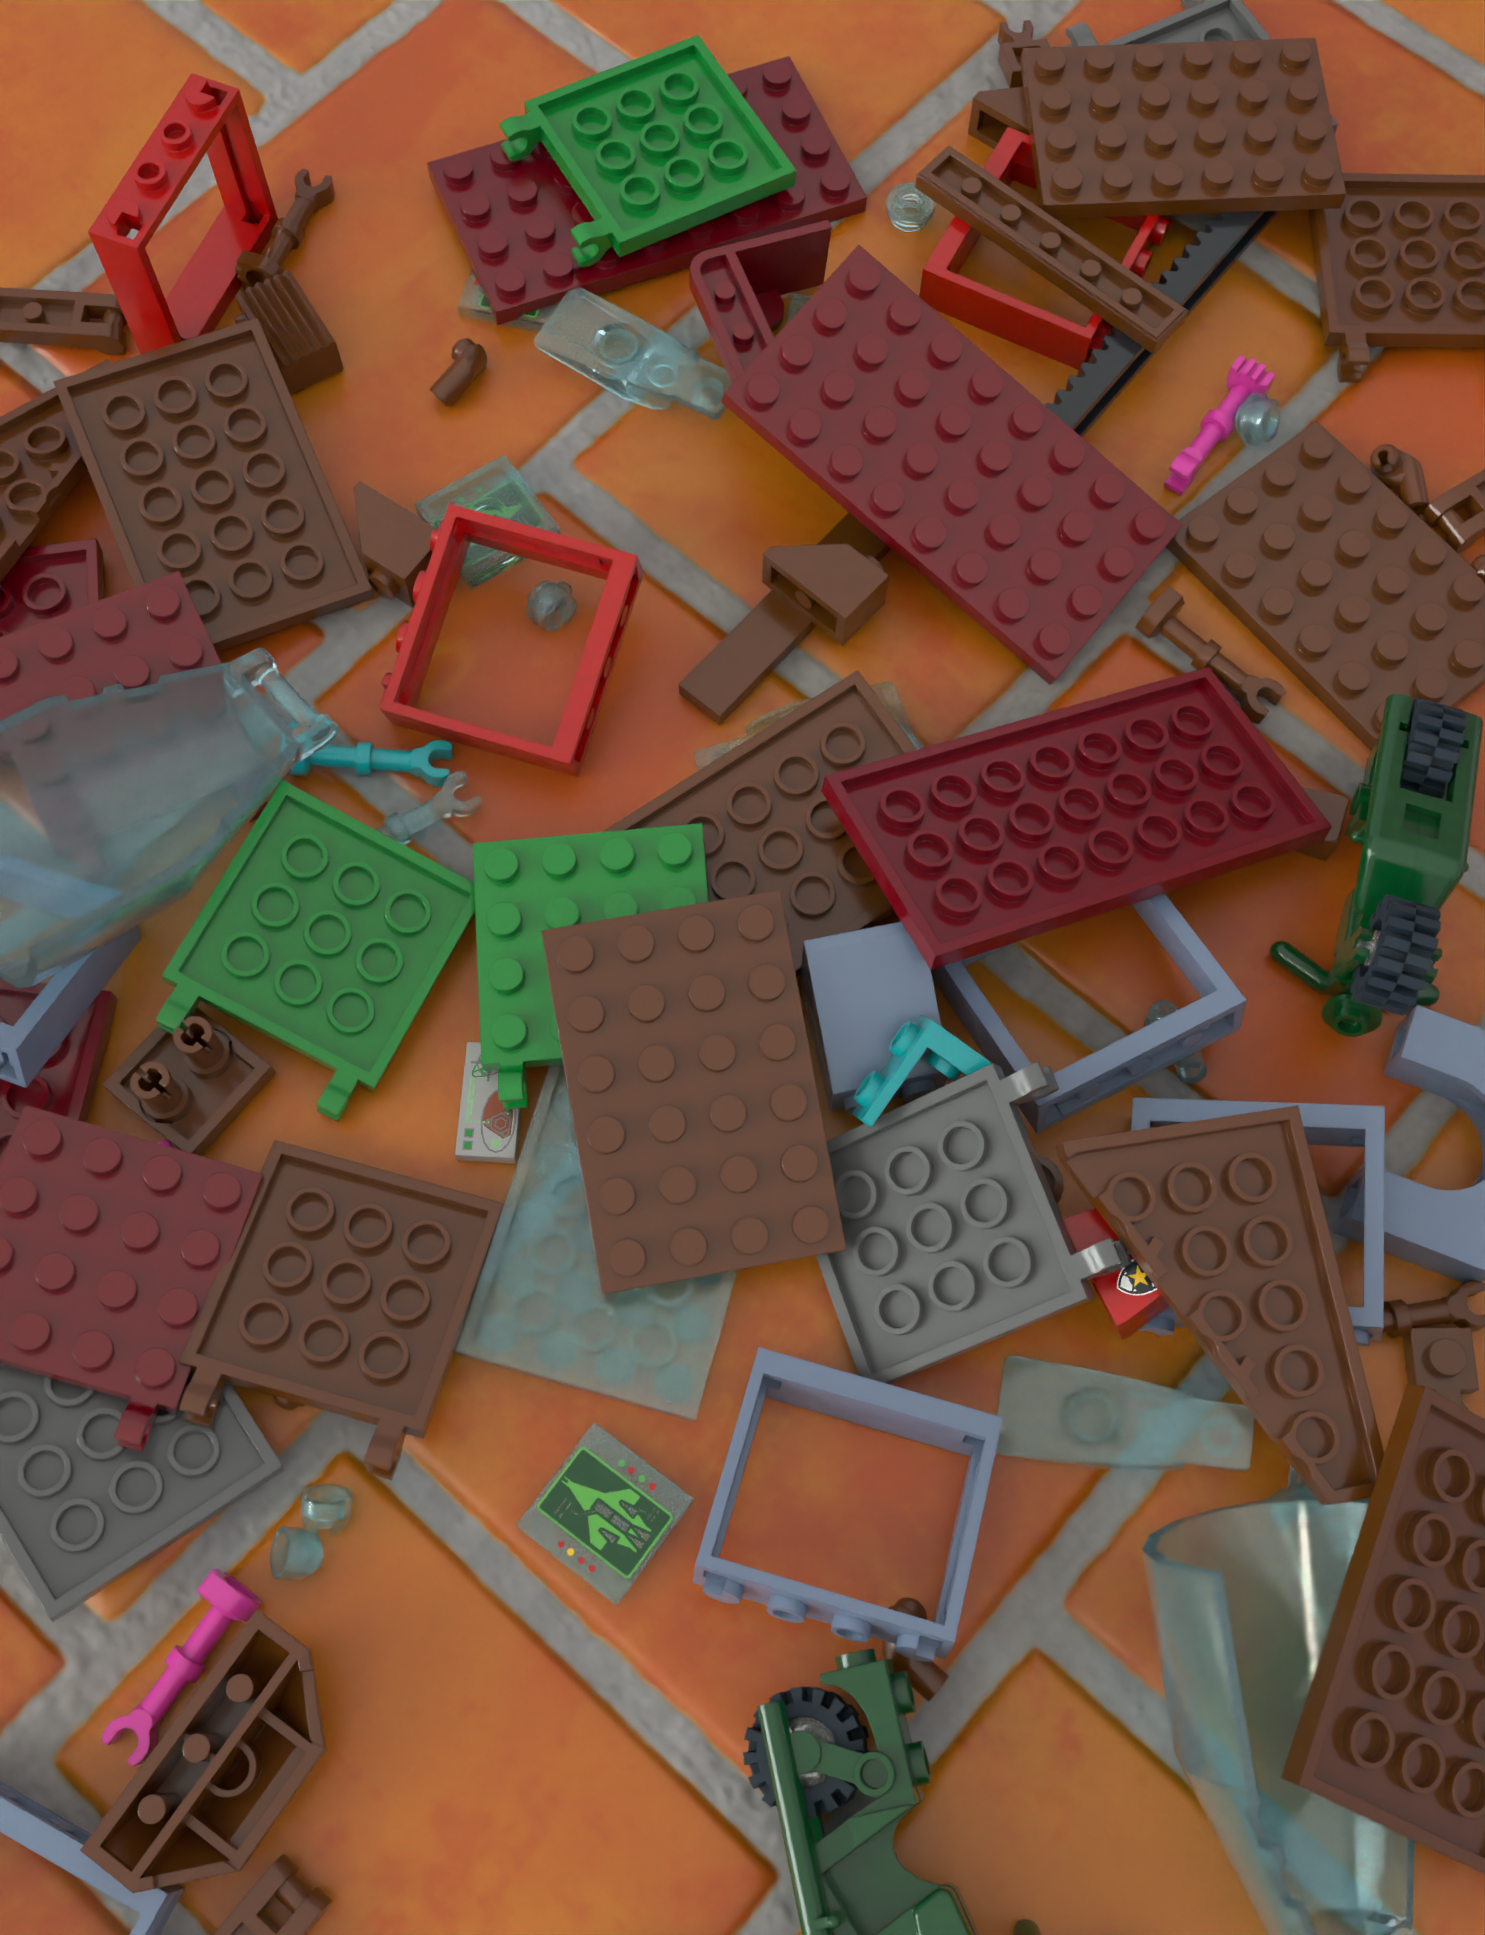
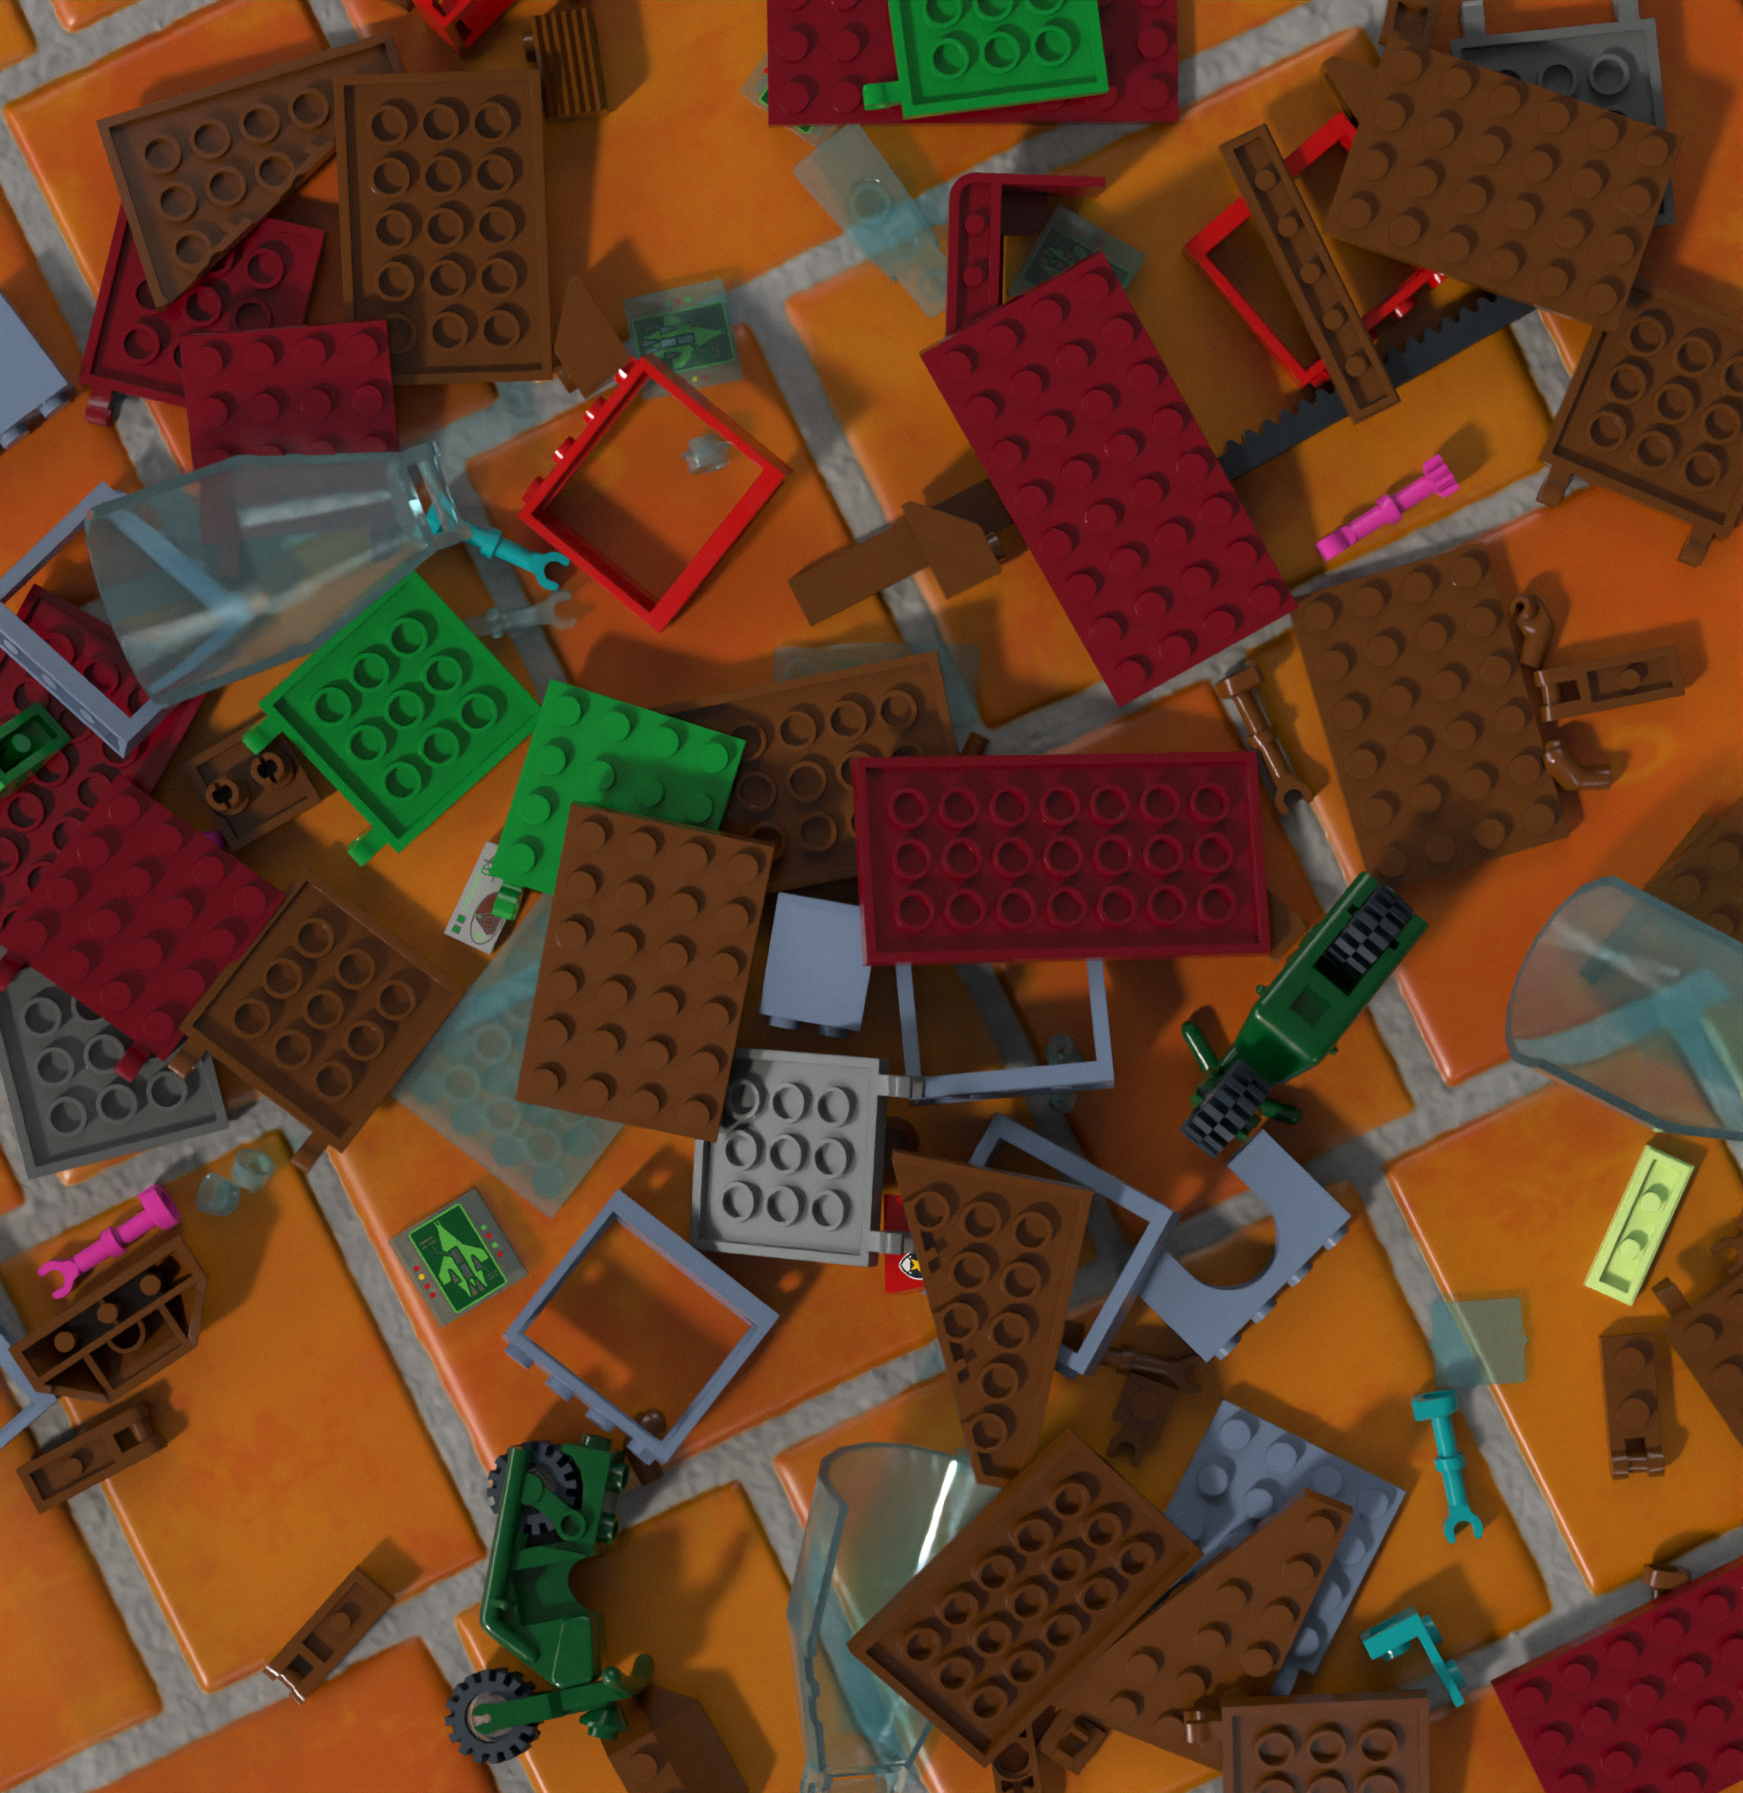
camera: 20 degrees right, 20 degrees up
reddish brown arm [429,338,487,408] -> none
teal bracket [852,1015,991,1127] -> none
clear light blue plate [886,183,935,232] -> none
clear light blue piece [996,1355,1255,1471] -> none
clear light blue plate [1235,392,1281,446] -> none

